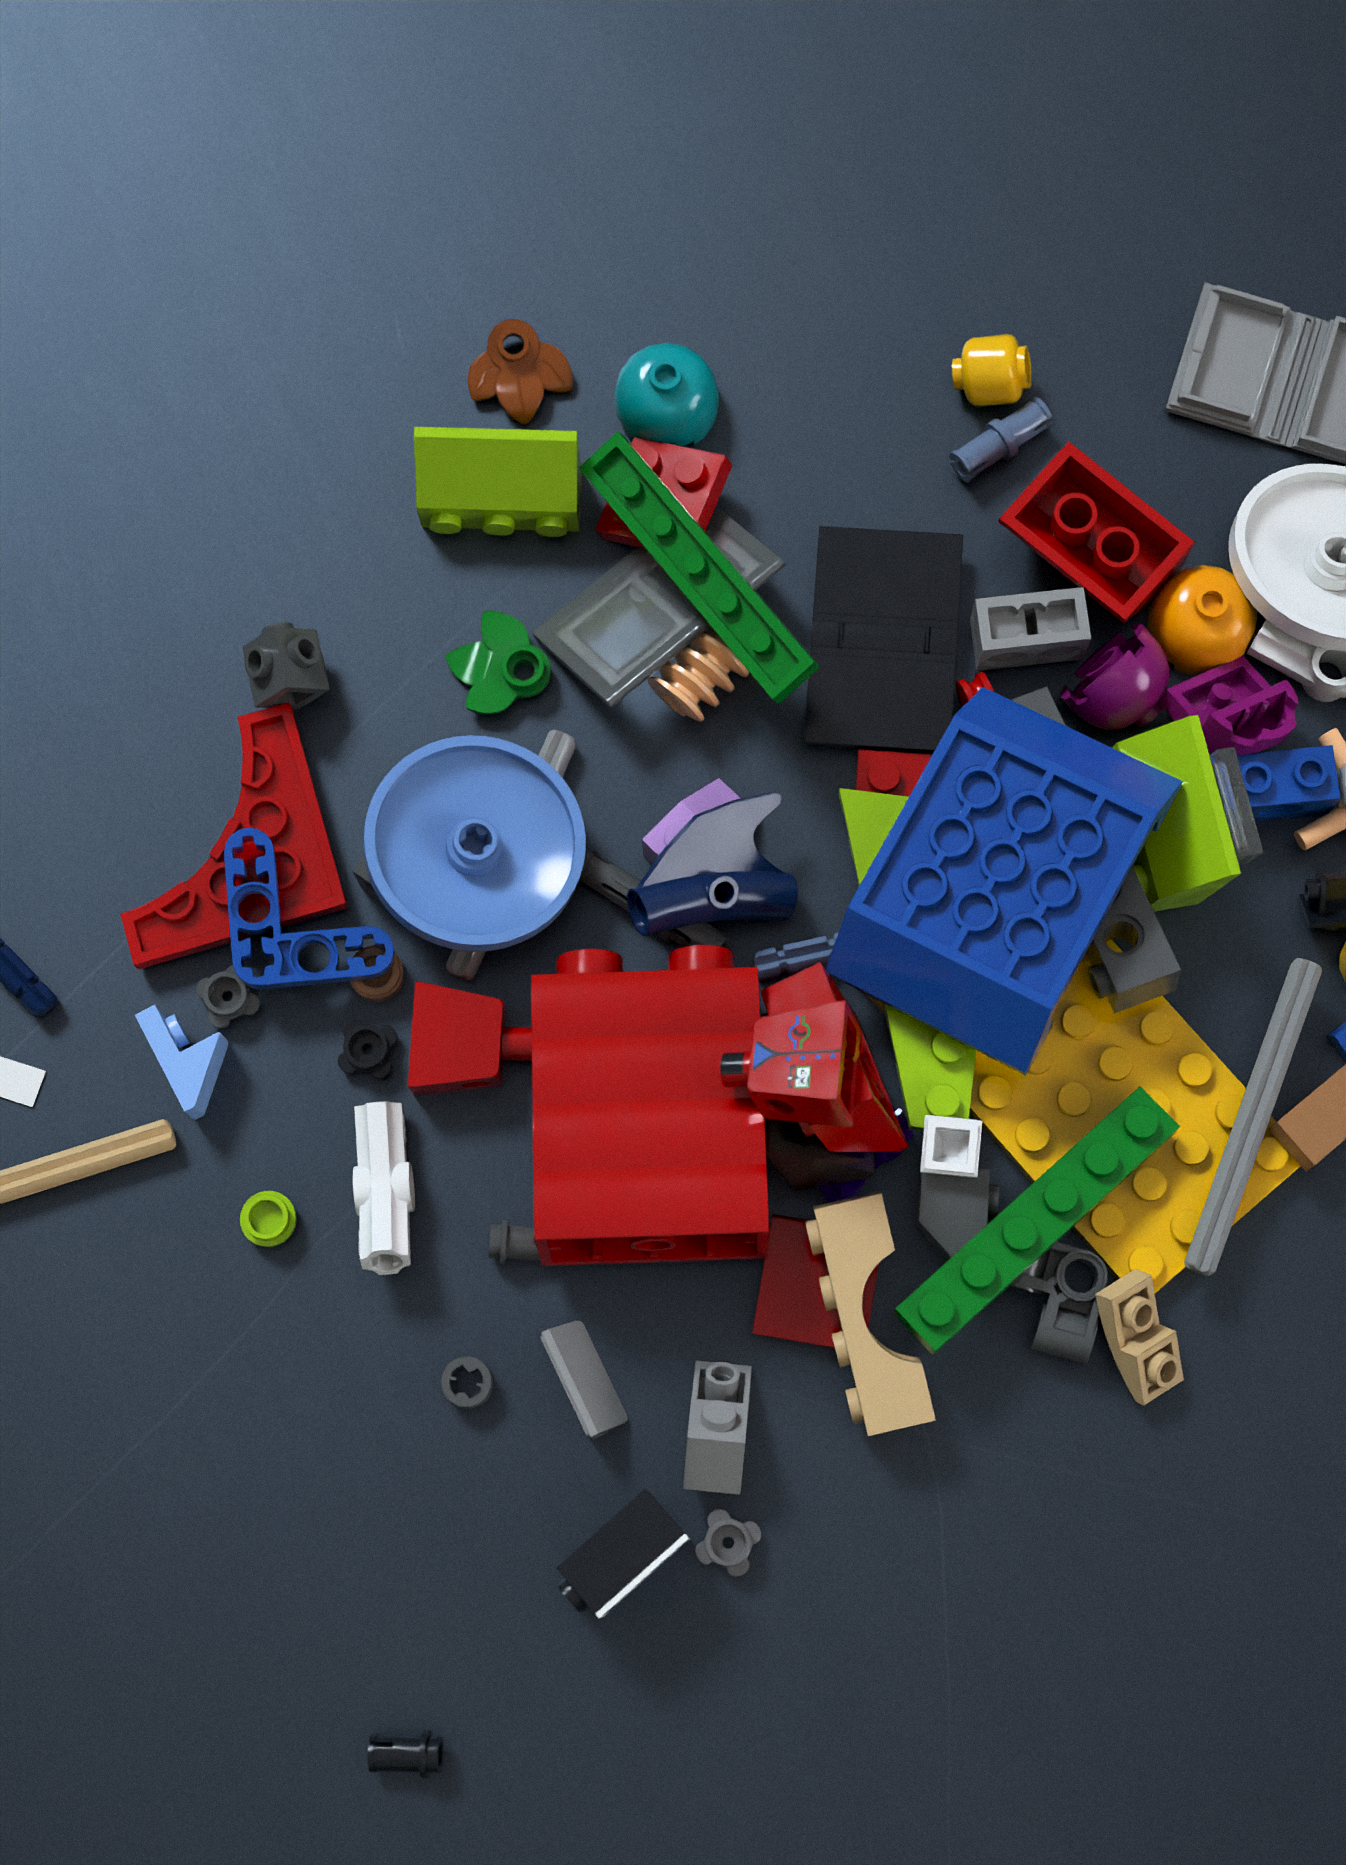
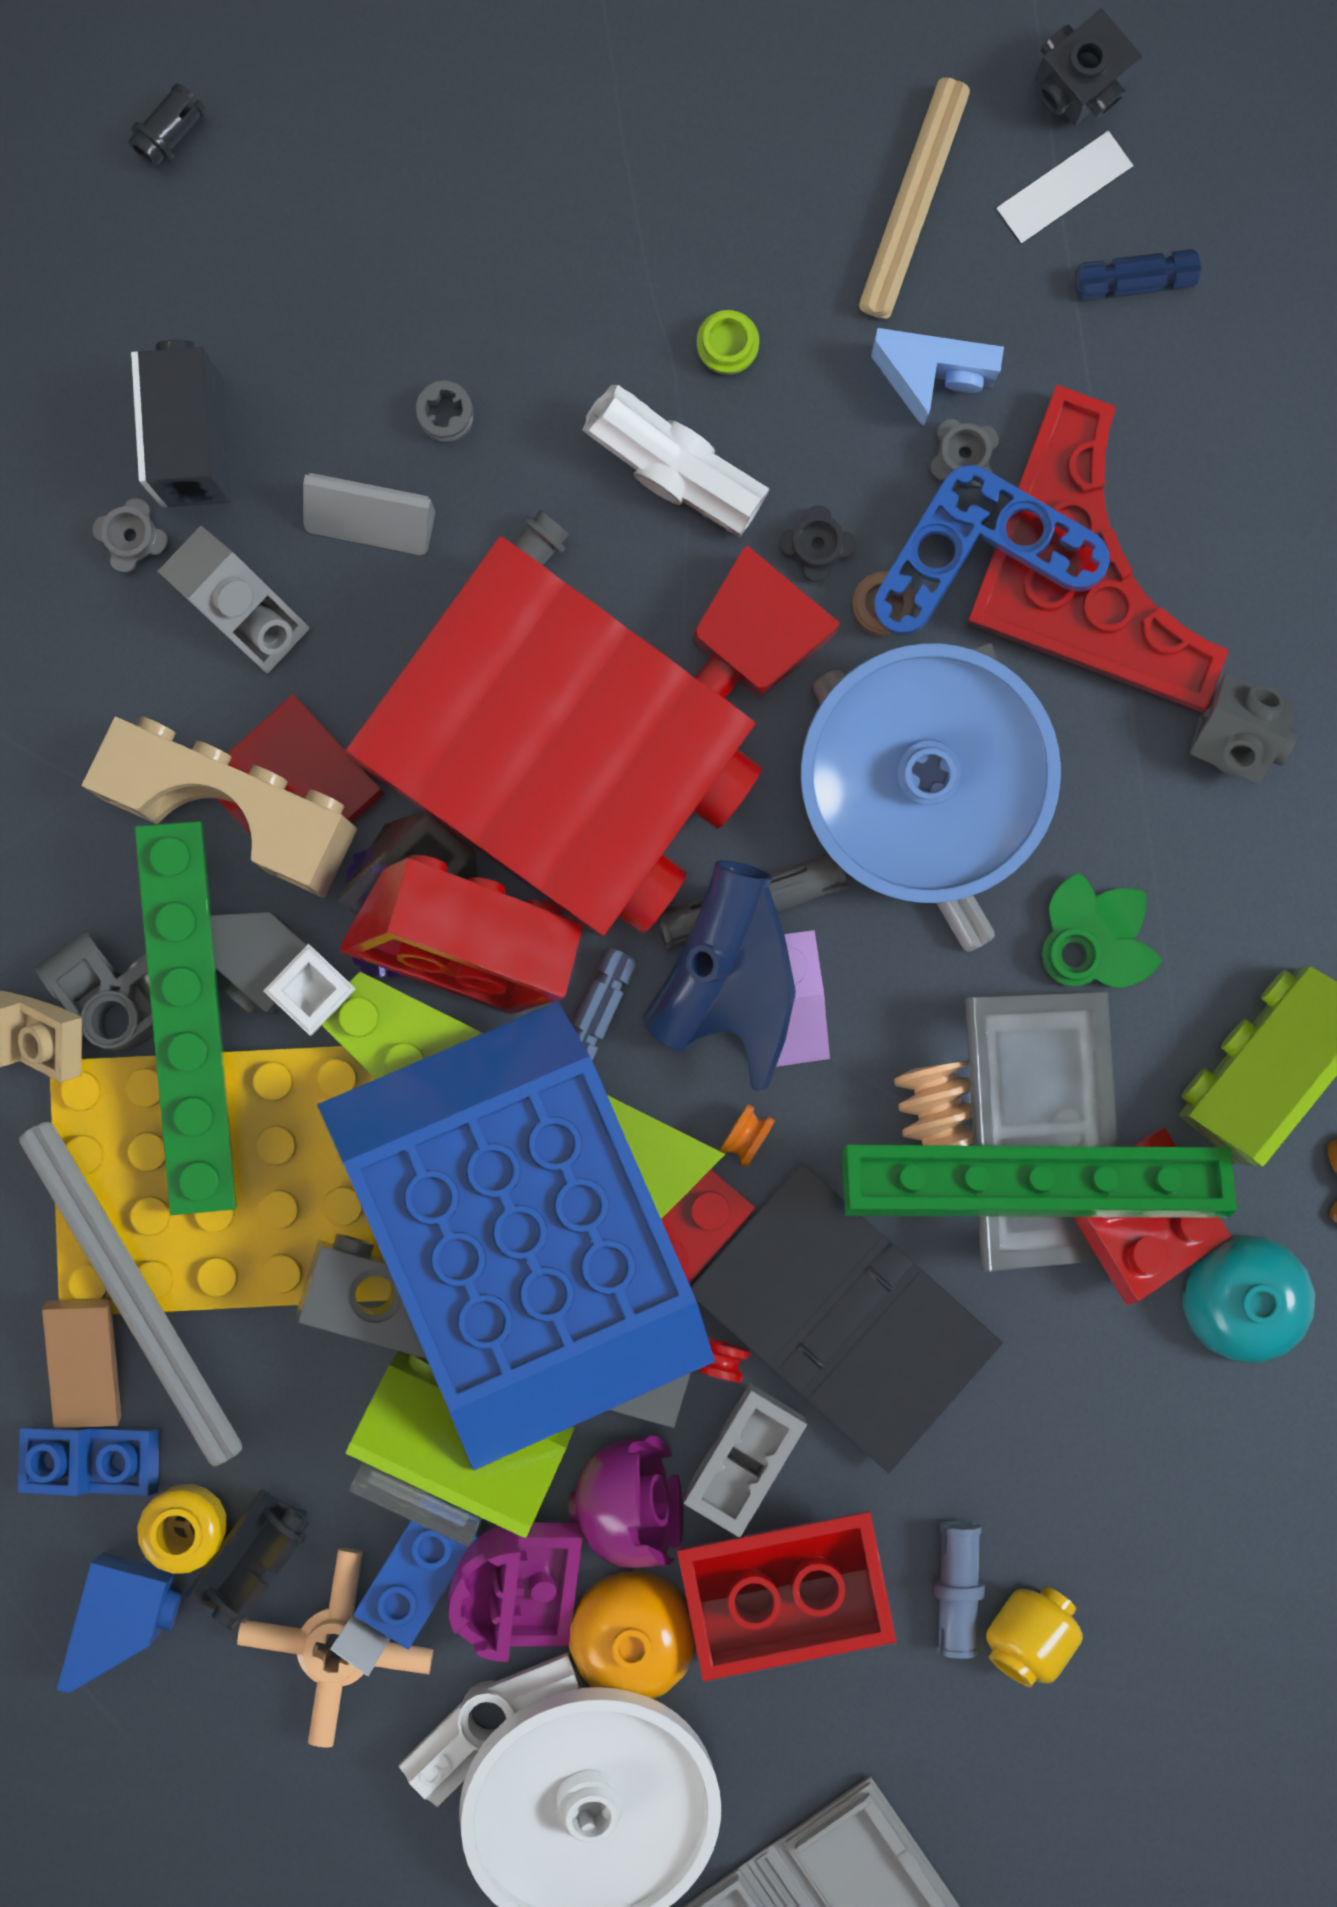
camera: 120 degrees right, 10 degrees up
red torso [720,1001,861,1127] -> none
none -> orange bush [719,1104,775,1168]

